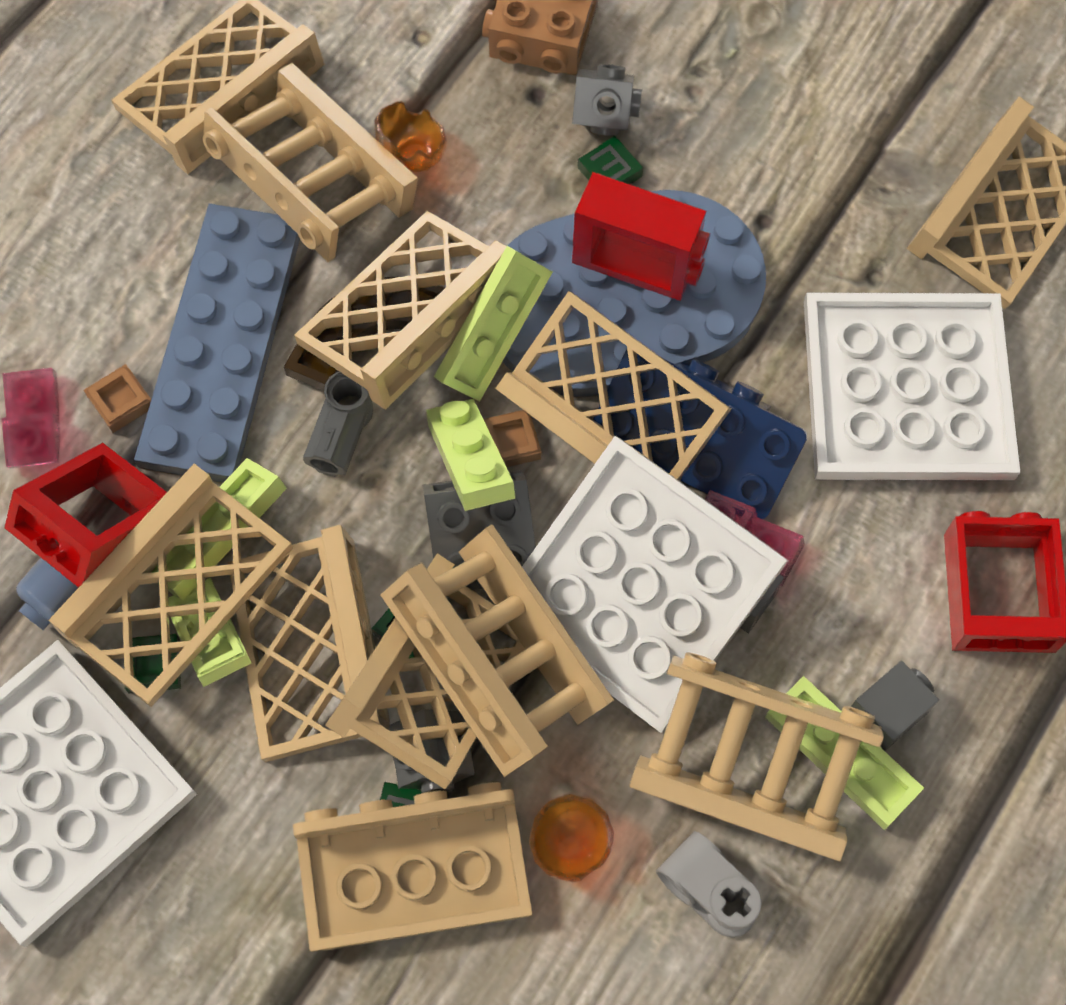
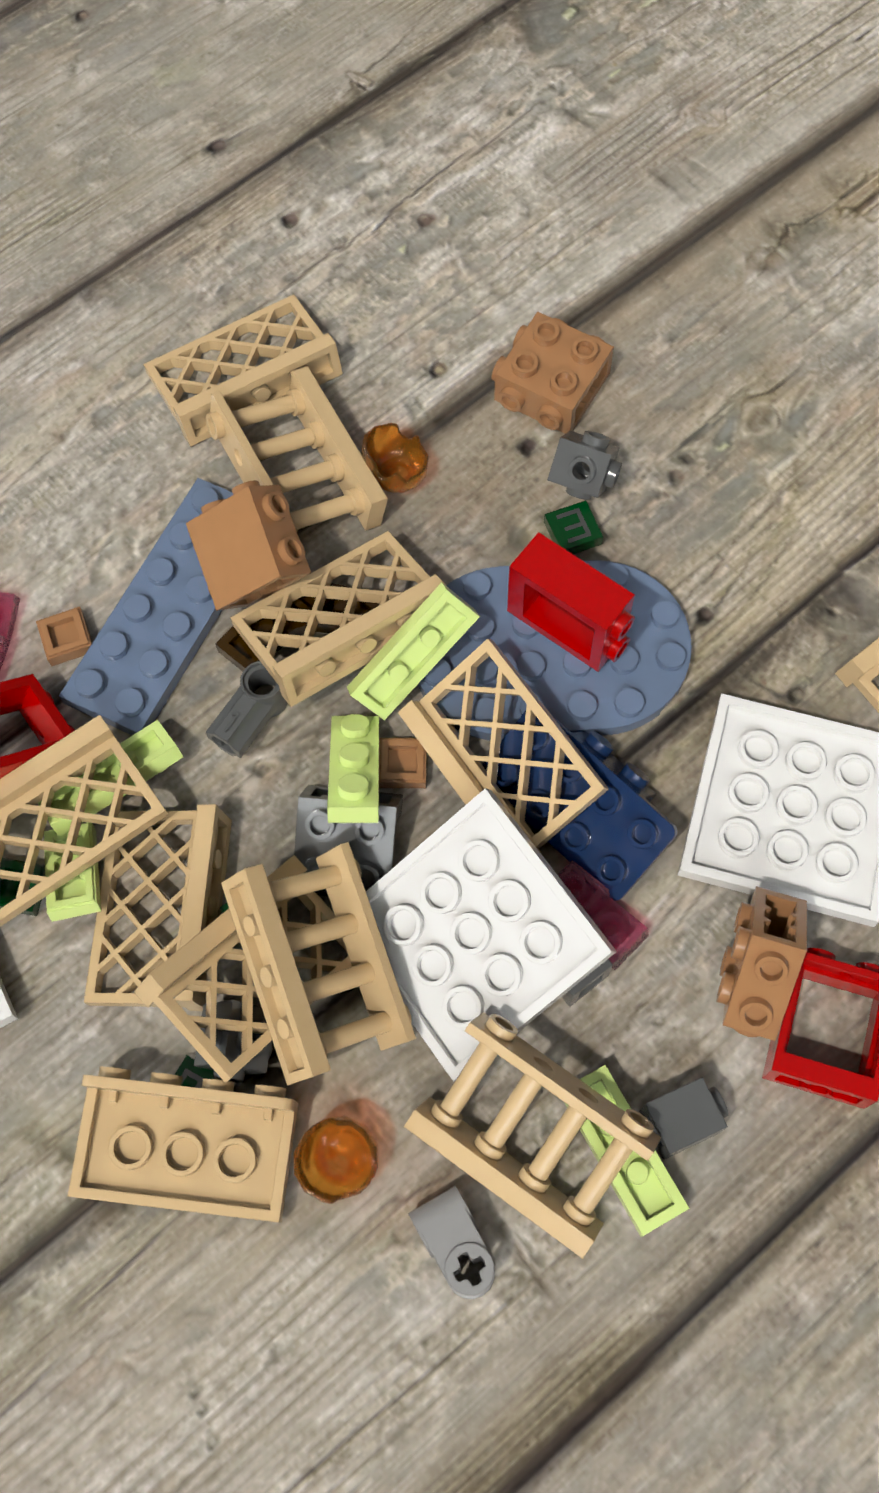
camera: 20 degrees right, 0 degrees up
none -> medium nougat brick [186,480,311,611]
none -> medium nougat brick [716,886,807,1041]

